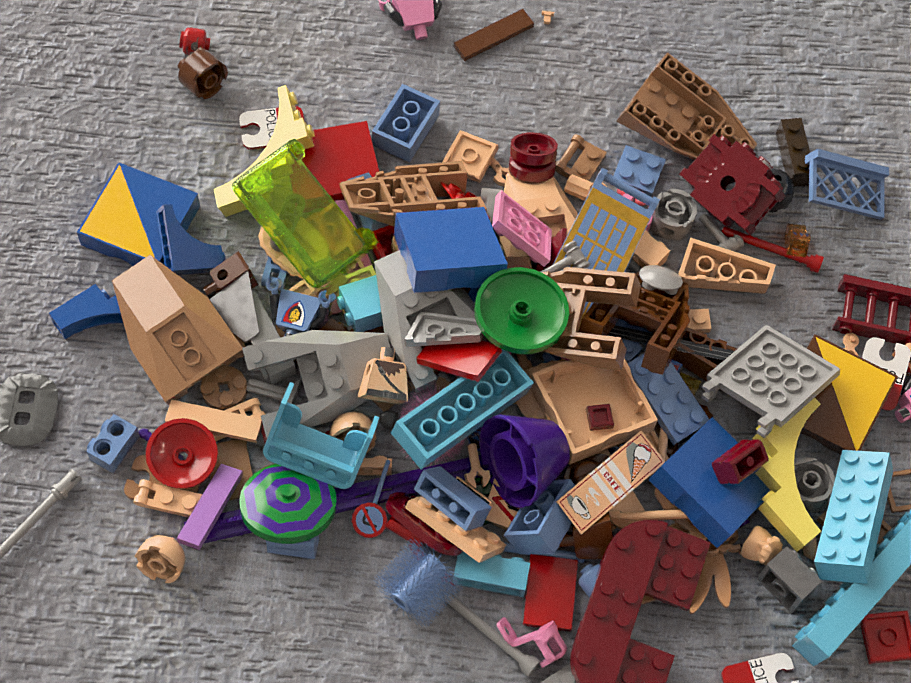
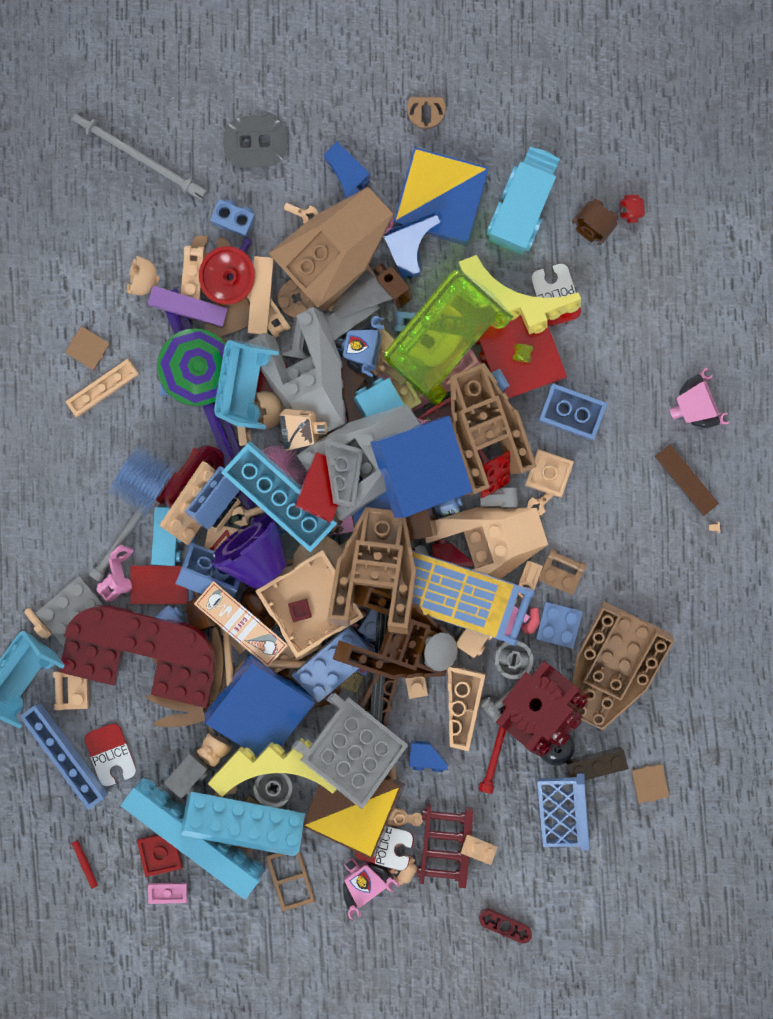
camera: 90 degrees right, 25 degrees up
piece [352,460,390,538] -> none
green dish [474,267,569,354] -> none
bright pink plate [492,190,552,267] -> none
dark red wheel [508,132,558,182] -> none
light grey piece [540,241,590,273] -> none
dark red brick [711,440,769,484] -> none
clear orange leg [784,223,811,257] -> none
none -> medium nougat piece [65,326,110,370]
none -> light nougat tile [65,359,140,418]
none -> light nougat bar [284,203,319,225]
none -> medium nougat piece [407,97,446,129]
none -> blue slope [409,740,448,772]
none -> light nougat plate [461,835,497,865]
none -> medium azure piece [486,146,560,256]
none -> clear neon green wheel [512,344,534,363]
none -> medium nougat piece [631,764,670,803]

